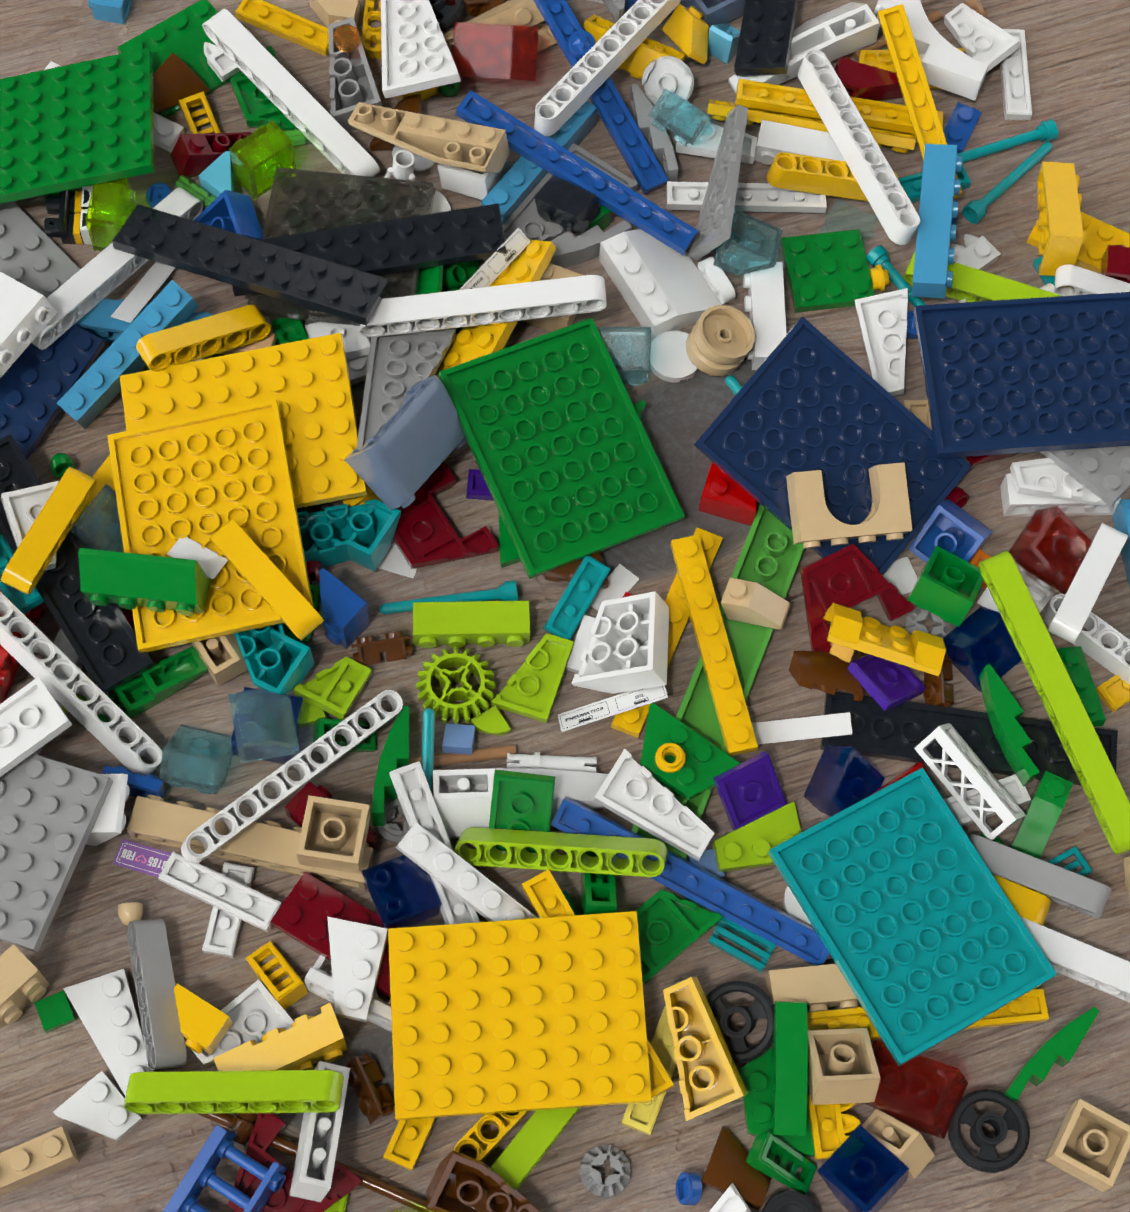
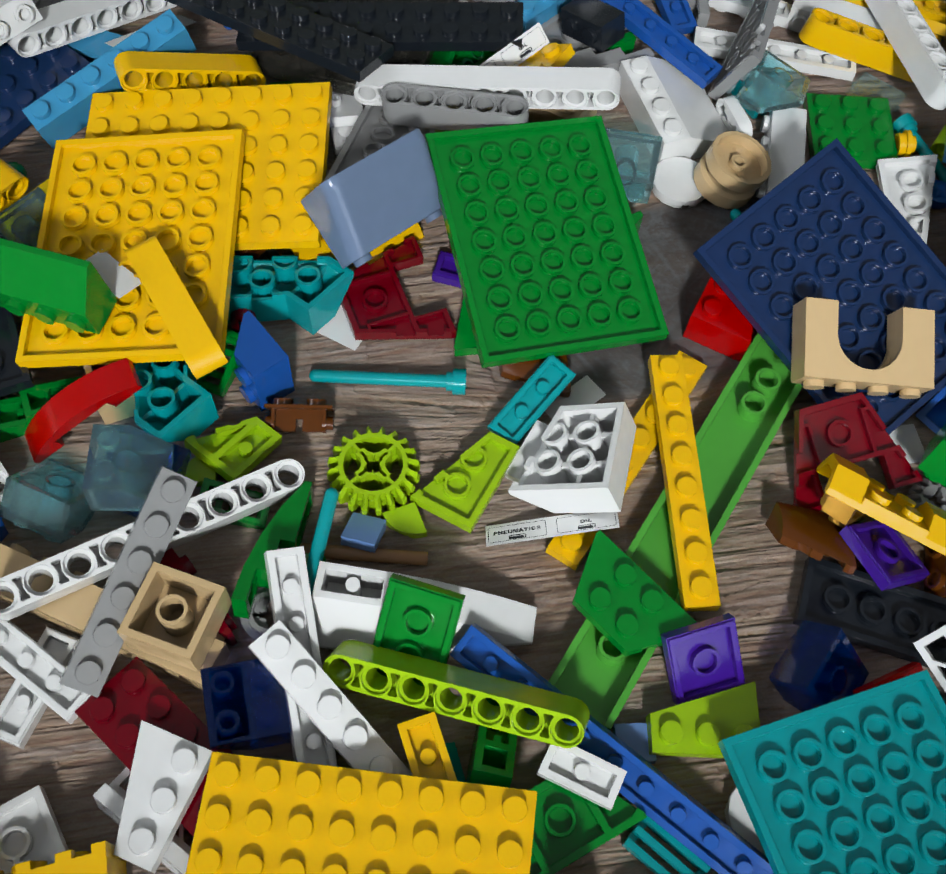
camera: 10 degrees right, 5 degrees down
yellow slope [245,940,308,1010] -> none
lime brick [413,601,530,649] -> none
white pin [506,752,597,773] -> none
white wing [594,749,714,861] -> none
yellow plate [655,743,685,773] -> none
tan slope [721,578,790,630] -> none
white sticker [752,712,852,745] -> none
none -> red slope [24,358,142,464]
none -> light grey plate [59,466,197,698]
none -> light grey beam [381,83,529,131]
none -> white plate [537,744,627,811]

